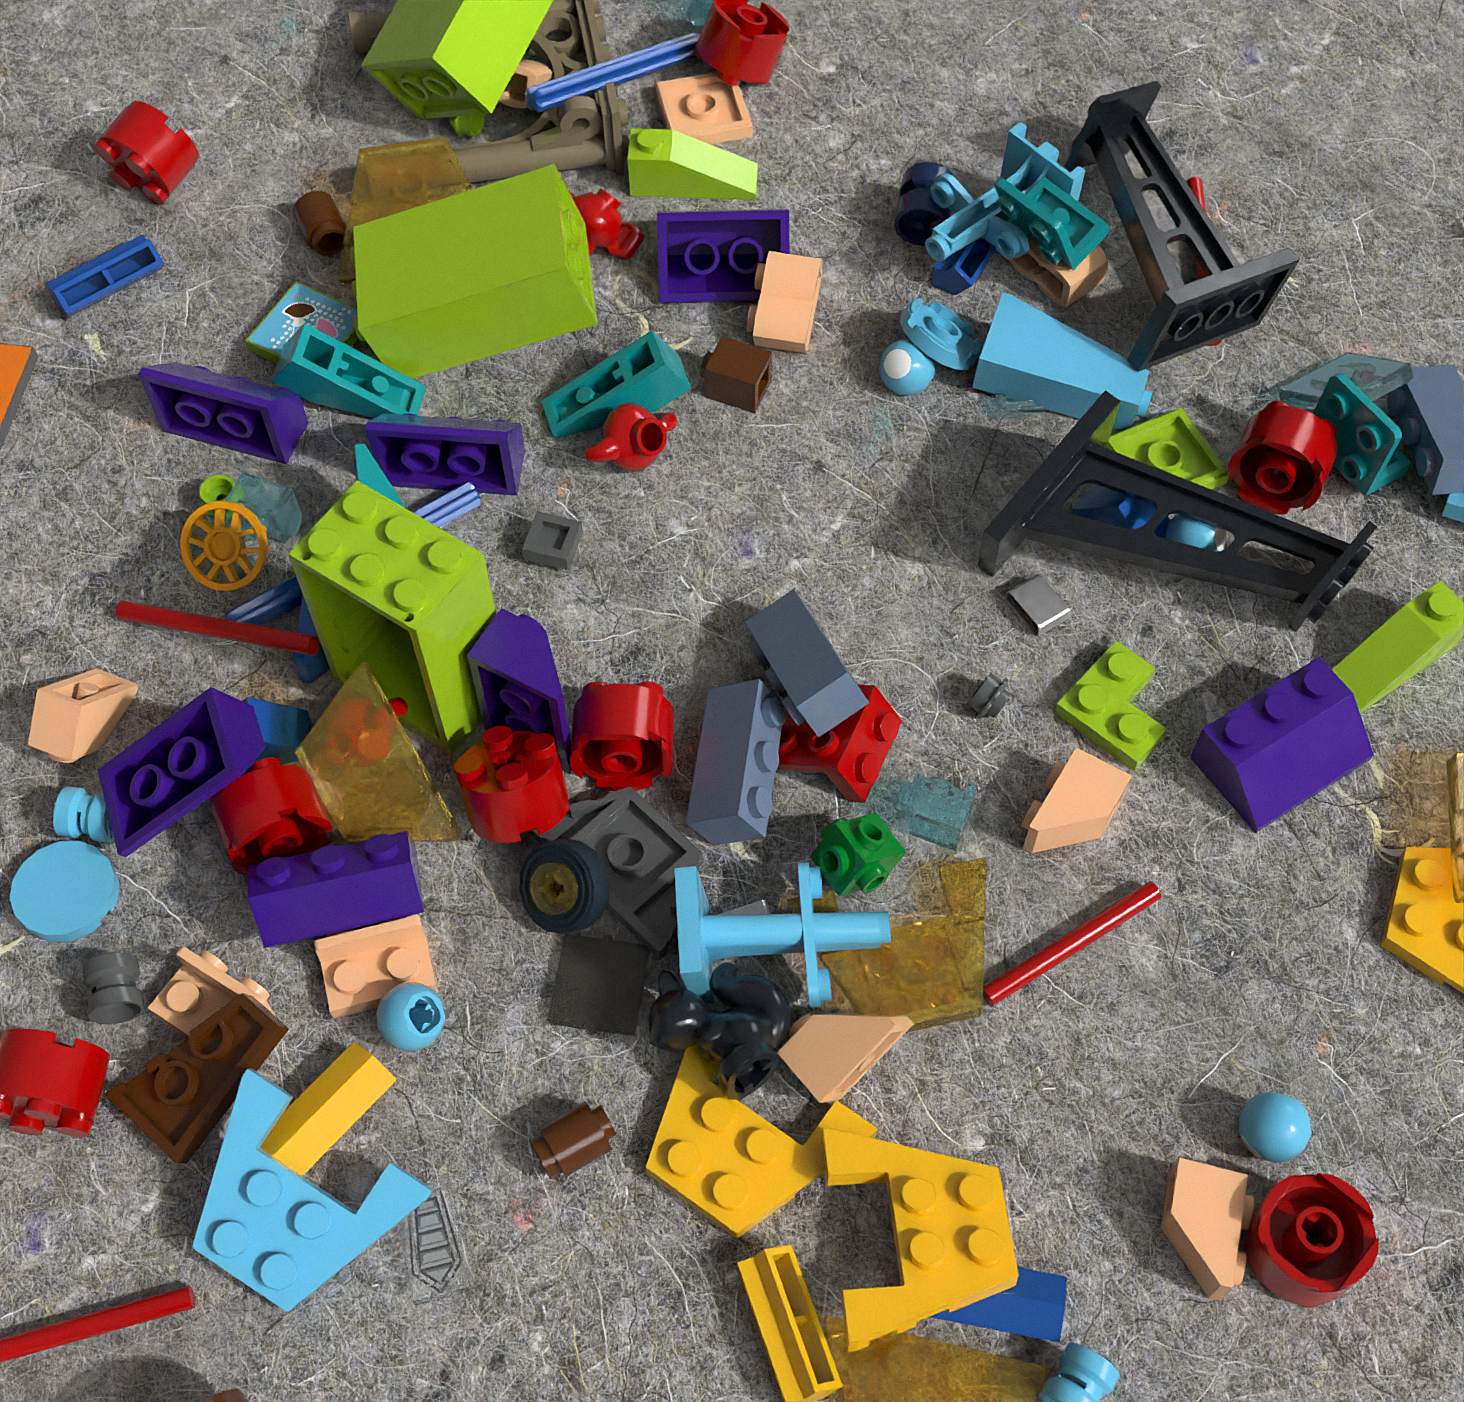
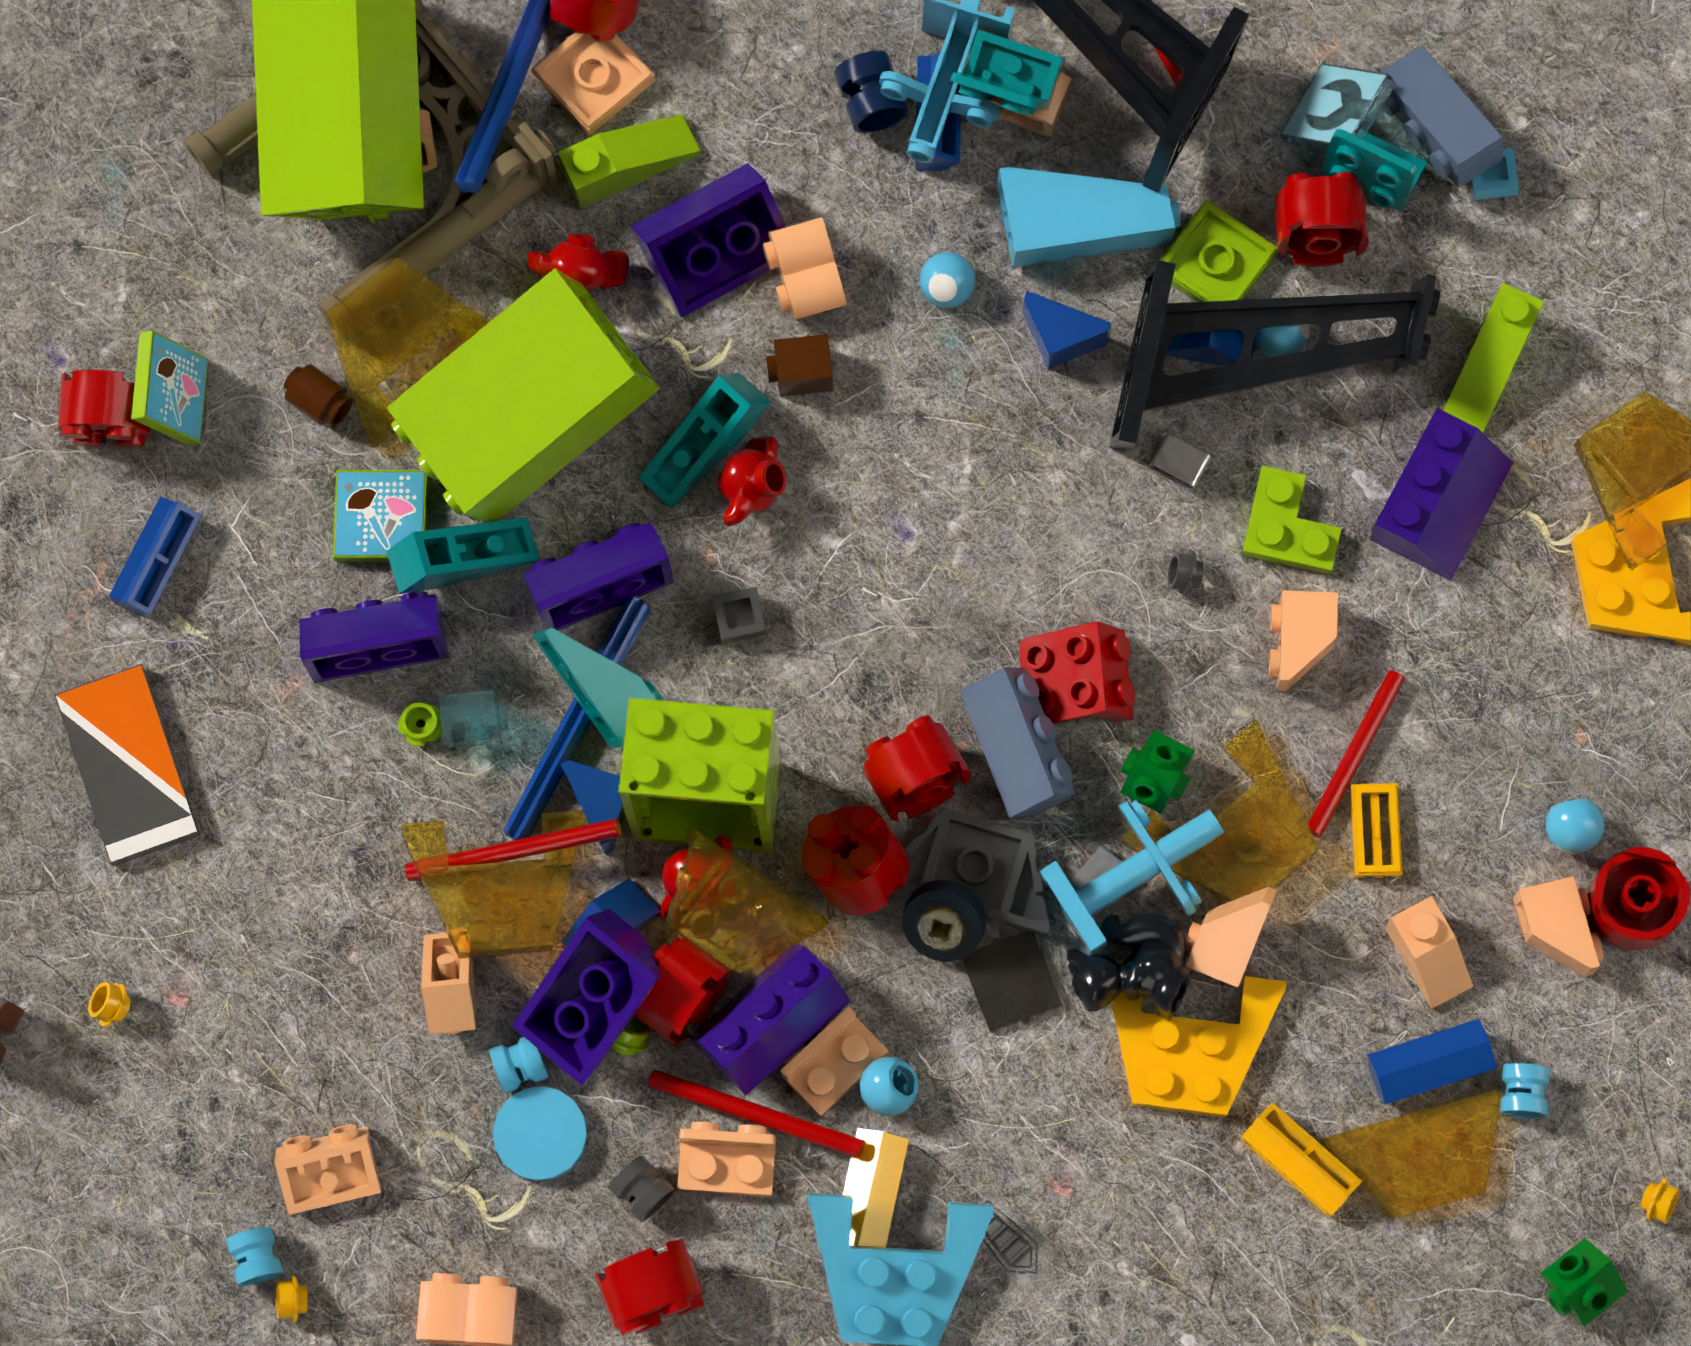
camera: 25 degrees left, 15 degrees up
reddish brown wing [105,993,289,1164] -> none
light orange wheel [180,501,271,591] -> none
dark purple slope [467,608,572,774] -> none
reddish brown brick [529,1101,616,1180] -> none
sand blue brick [745,589,869,737] -> none
yellow wing [821,1128,1019,1352] -> none
clear light blue brick [894,774,978,852] -> none
medium azure tile [900,298,983,370] -> none
none -> tile [131,330,208,445]
none -> clear yellow wing [401,810,584,958]
none -> lime plate [612,1016,650,1056]
none -> red axle [648,1069,865,1158]
none -> blue slope [1023,291,1111,369]
none -> yellow tile [1350,783,1403,879]
none -> light nougat slope [1385,896,1473,1010]

